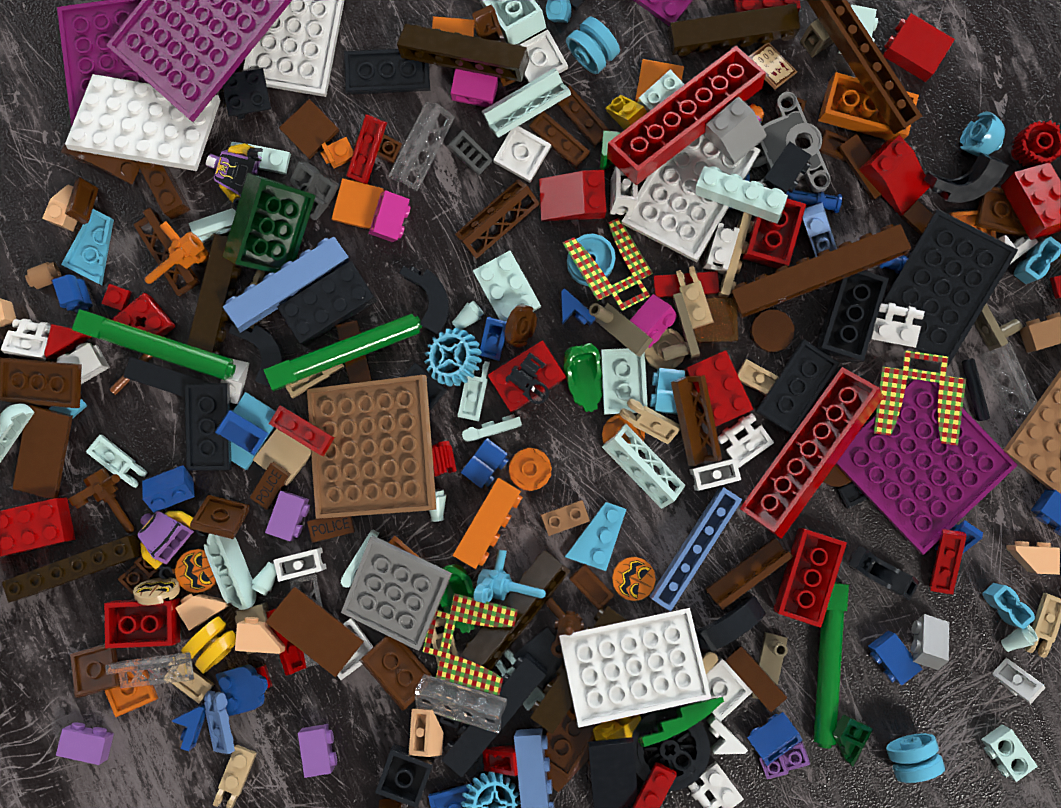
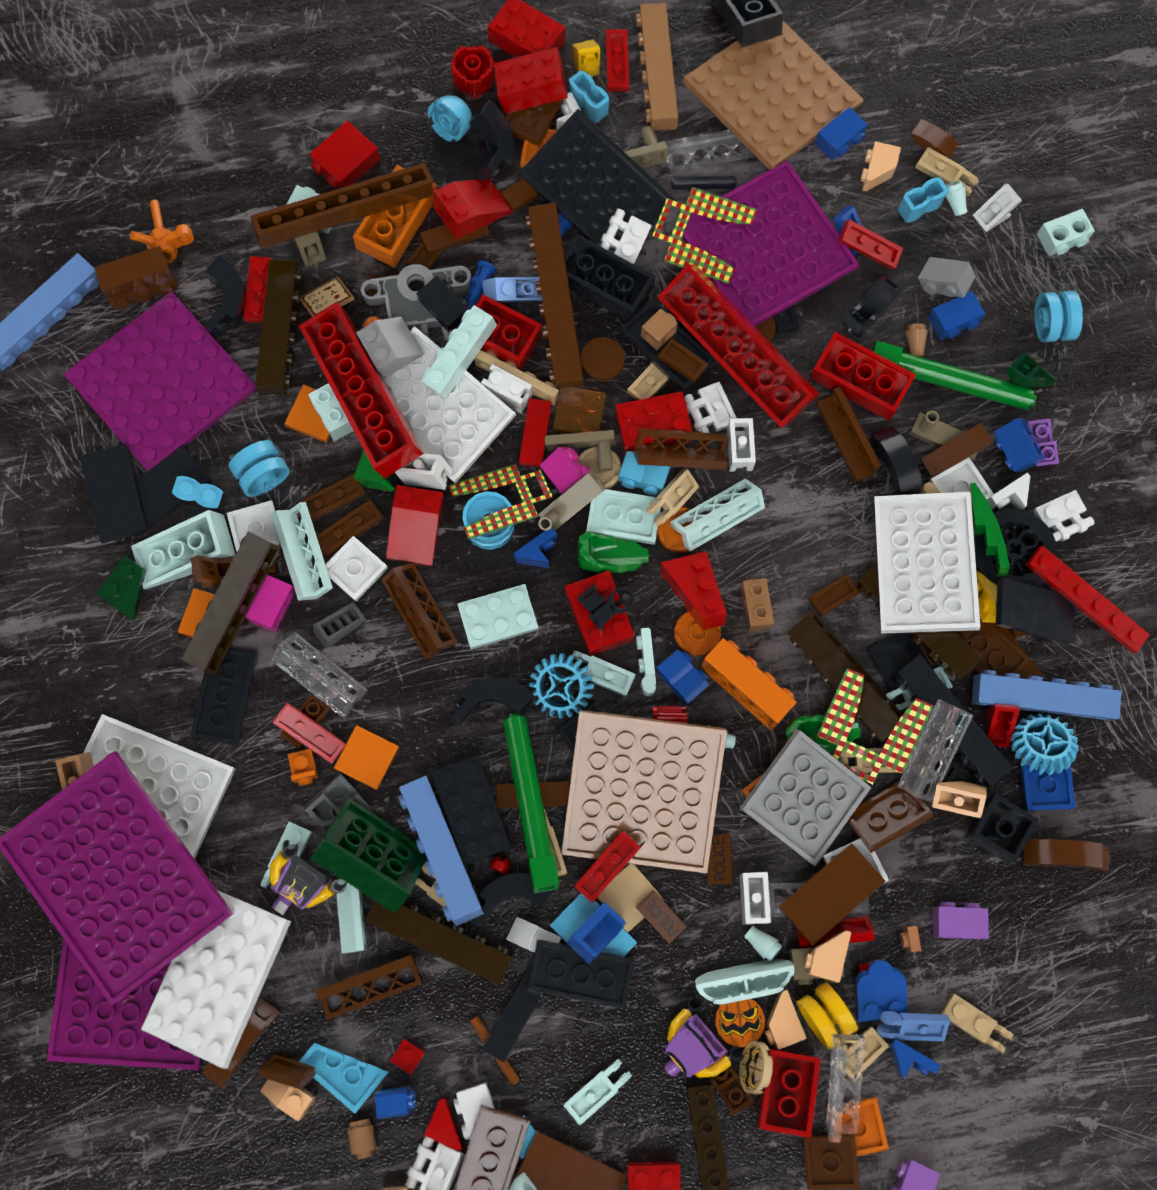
camera: 80 degrees left, 10 degrees down
reddish brown piece [68,468,134,533] -> none
green brick [72,309,236,380] -> none
red brick [112,293,175,337] -> none
reddish brown brick [136,161,191,219] -> none
blue brick [142,465,195,513] -> none
orange piece [144,221,210,284] -> none
reddish brown tile [190,495,250,539] -> none
black hinge [223,68,271,119] -> none
medium lavender brick [265,491,310,541] -> none
reddish brown tile [279,99,340,160] -> none
light aqua hinge [340,530,379,588] -> none
dark pink brick [369,190,410,242] -> none
light aqua cone [452,301,484,330] -> none
medium azure piece [474,549,546,603] -> none
blue slope [479,317,507,361] -> none
reddish brown tile [505,304,537,348] -> none
reddish brown piece [545,597,584,658] -> none
medium azure wing [564,502,626,571] -> none
yellow slope [605,95,647,130] -> none
tile [612,557,656,601] -> none
medium blue brick [649,487,742,611] -> none
tan hinge [676,266,714,329] -> none
none -> red hinge [489,854,510,875]
none -> medium nougat brick [641,309,677,350]
none -> reddish brown tile [657,338,708,383]
none -> red wedge [660,551,727,631]
none -> nougat plate [900,926,921,953]
none -> medium nougat cone [905,324,928,357]

